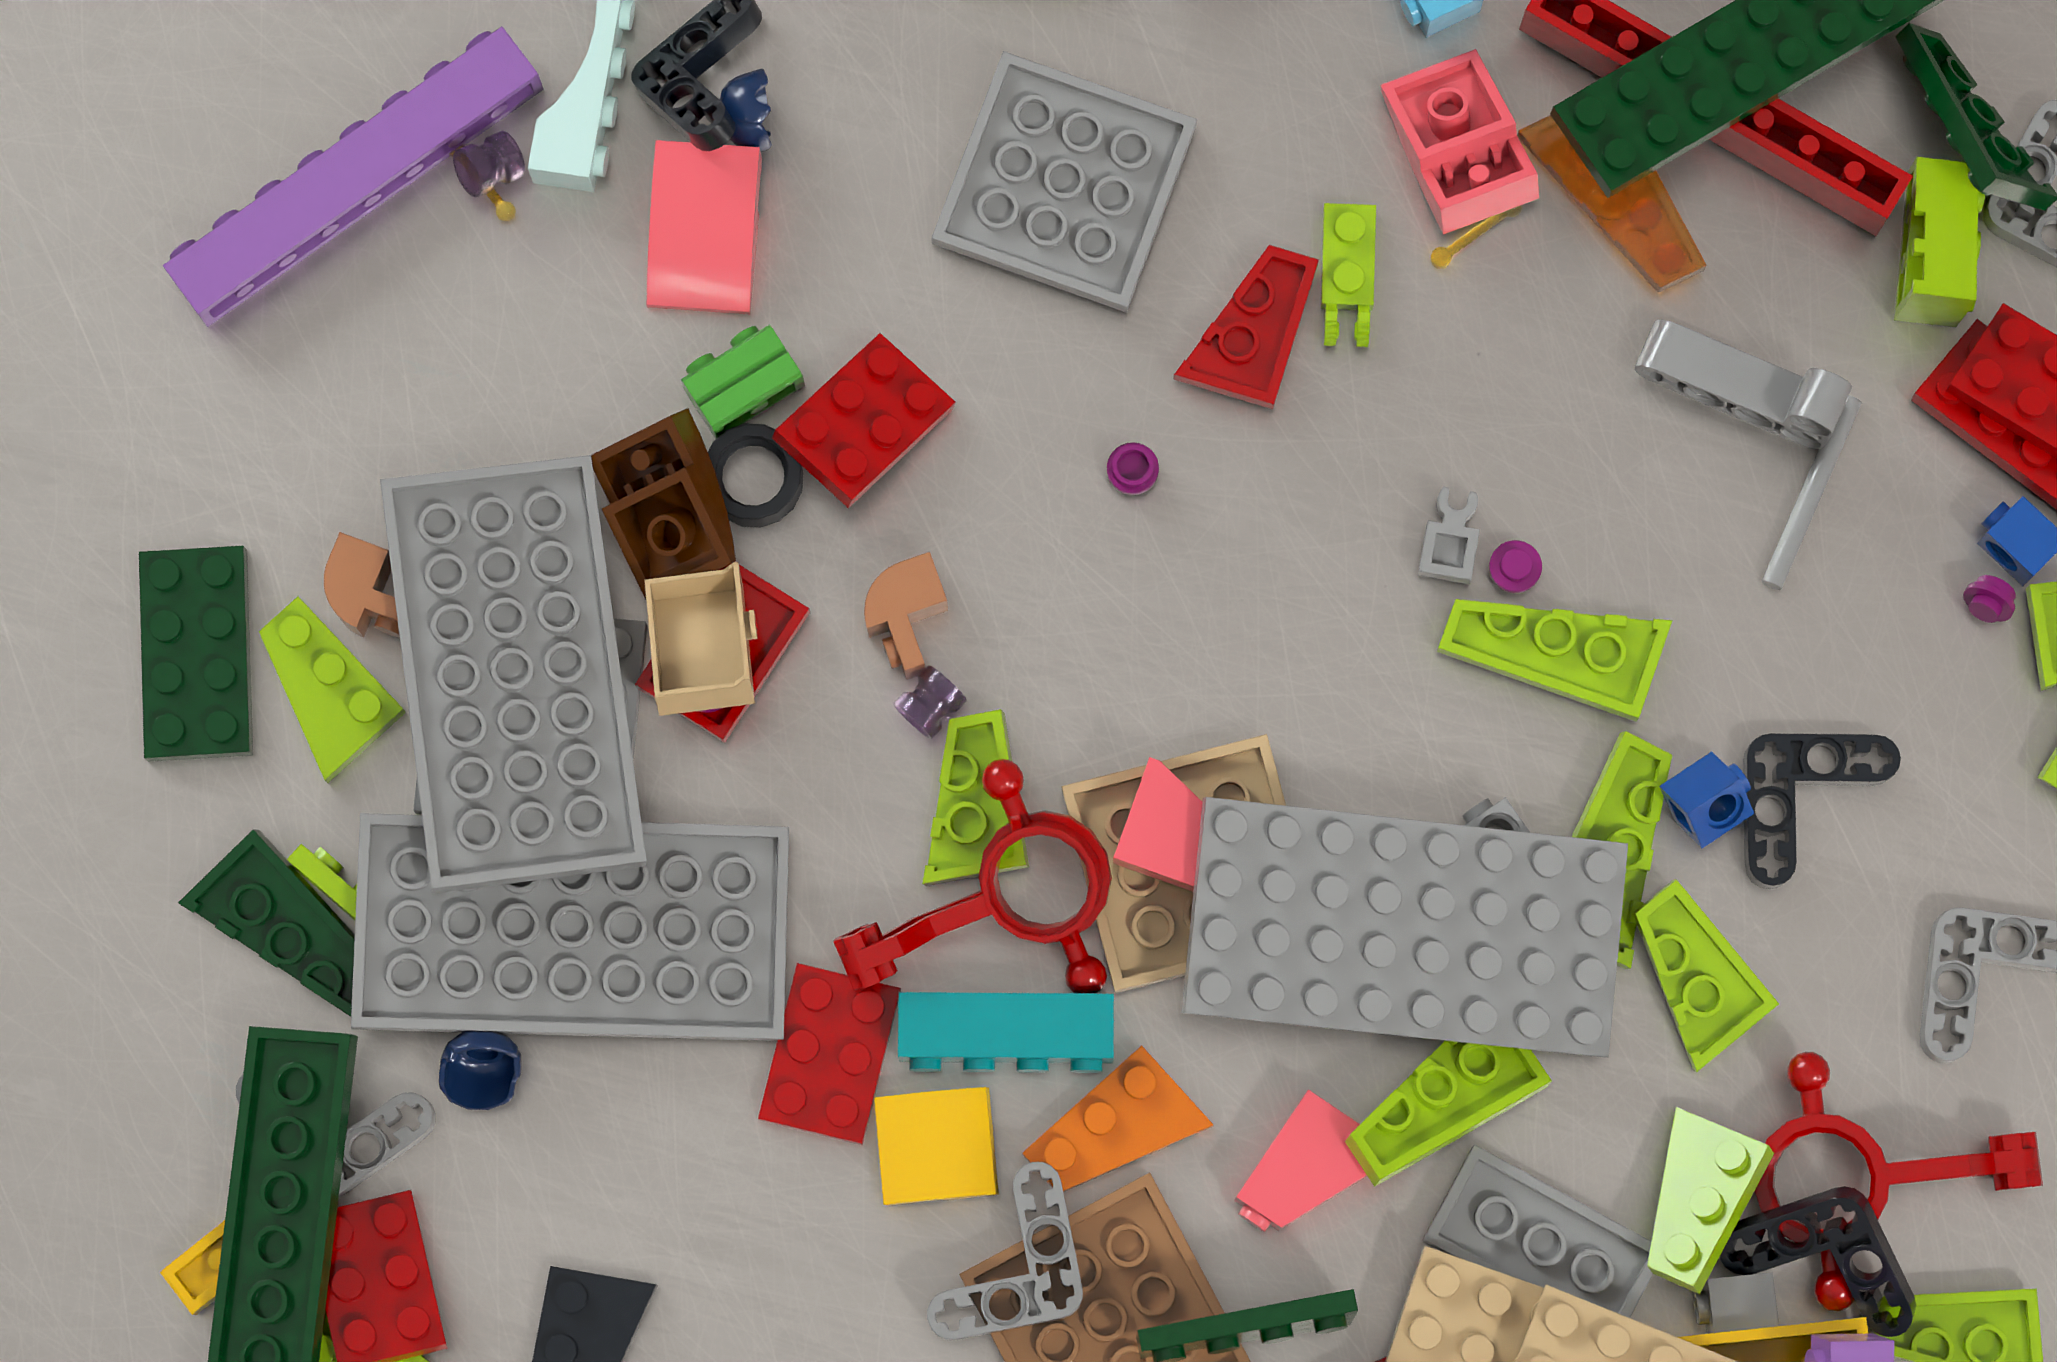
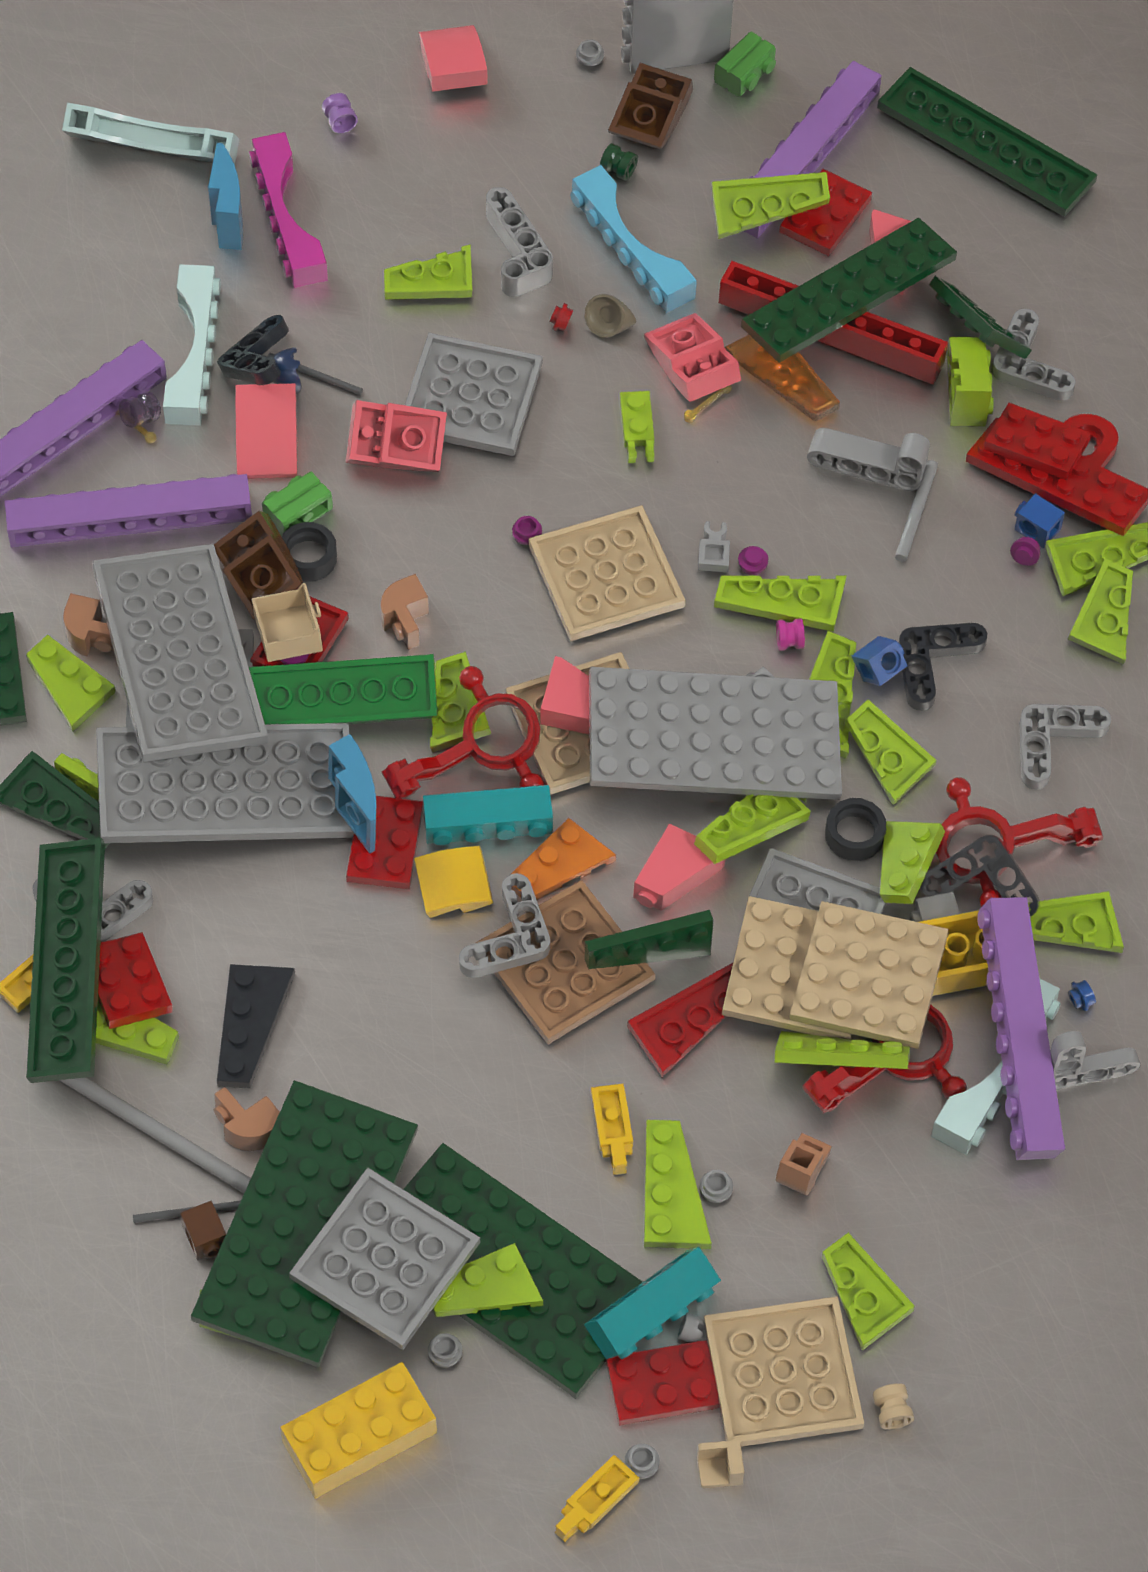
camera: 10 degrees left, 20 degrees down
dark blue hair [439,1031,522,1110] -> none
red plate [772,333,956,508] -> none
clear purple wheel [893,665,967,739] -> none
red wing [1173,245,1319,409] -> none
none -> medium lavender brick [5,474,252,548]
none -> green plate [249,654,438,725]
none -> dark grey axle [268,352,363,395]
none -> dark azure slope [328,734,377,853]
none -> coral slope [345,400,447,472]
none -> tan plate [529,505,686,641]
none -> red plate [549,303,573,331]
none -> dark tan piece [584,294,637,338]
none -> dark pink wheel [776,618,805,651]
none -> black tyre [825,798,886,861]

